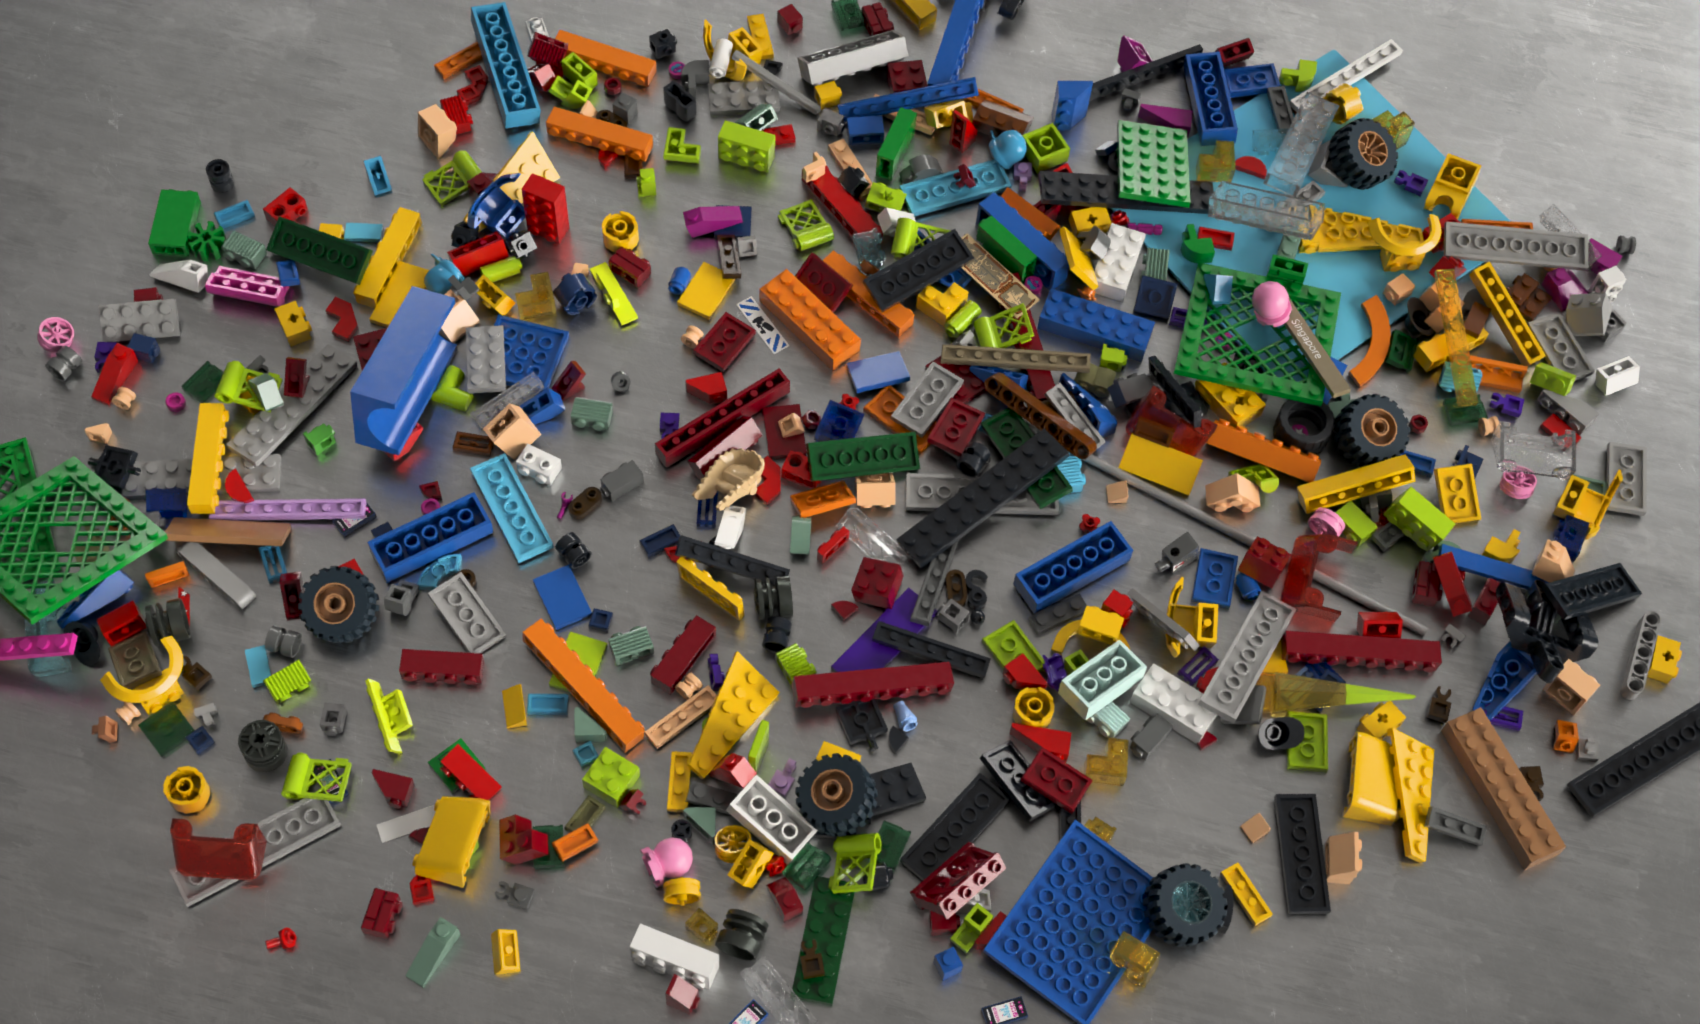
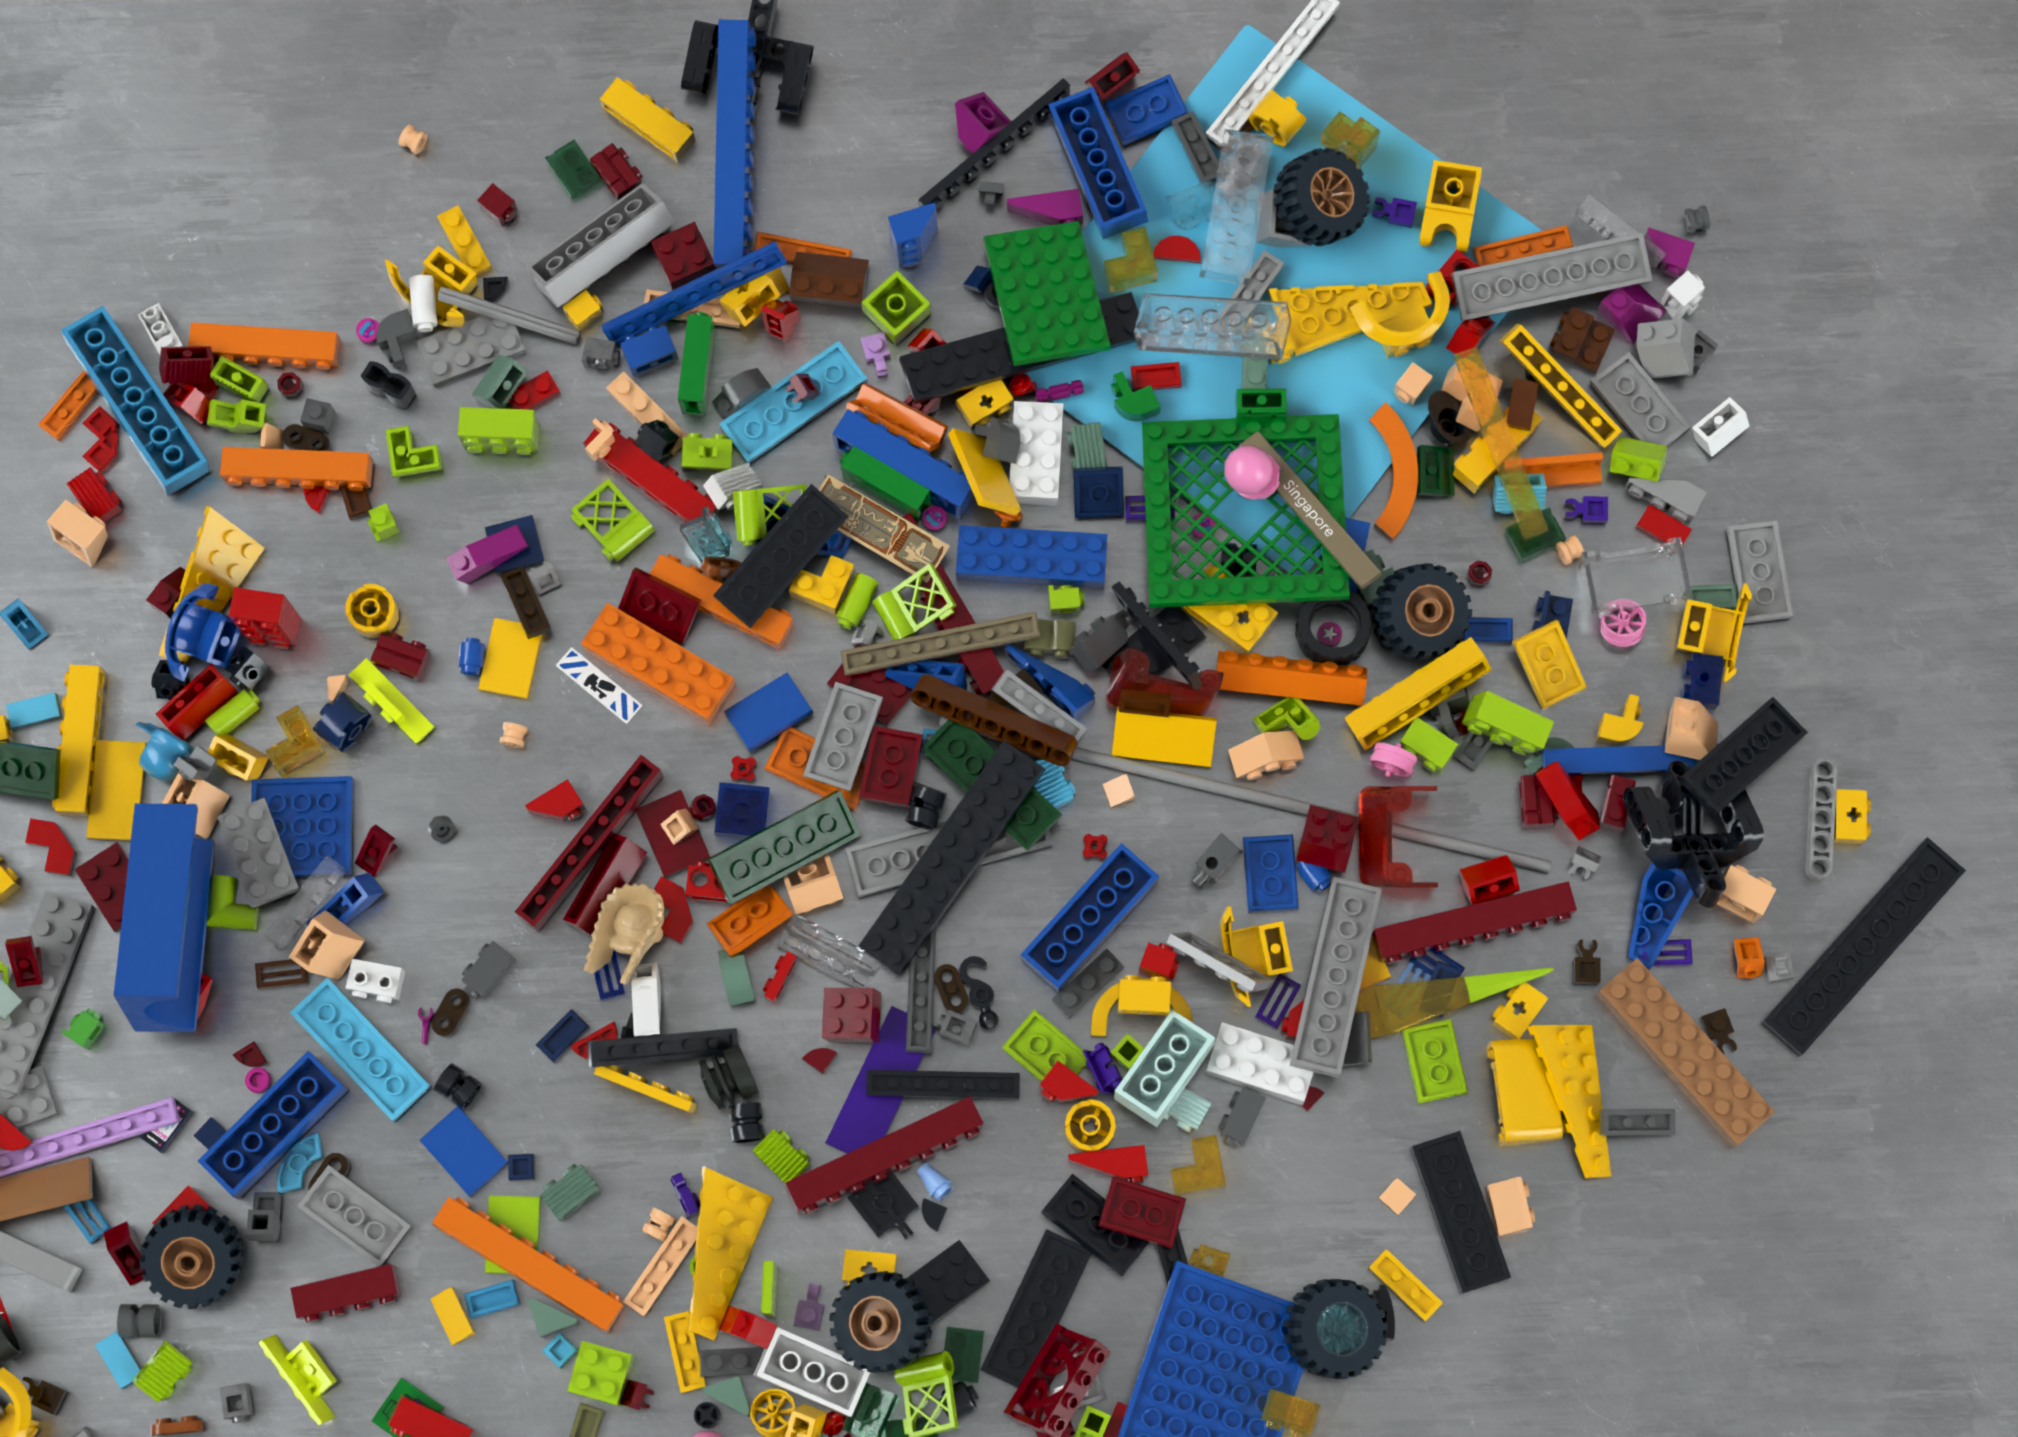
camera: 10 degrees left, 15 degrees up
lime piece [422,151,482,207] -> none
sand green brick [571,397,613,431] -> none
black brick [649,29,677,59] -> none
dark red brick [650,615,716,695] -> none
dark purple plate [660,412,680,439] -> none
dark red plate [693,312,756,372] -> none
dark azure piece [989,130,1027,169] -> none
dark azure slope [1203,274,1233,304] -> none
black piece [1258,717,1305,750] -> none
lime brick [1278,59,1317,92] -> none

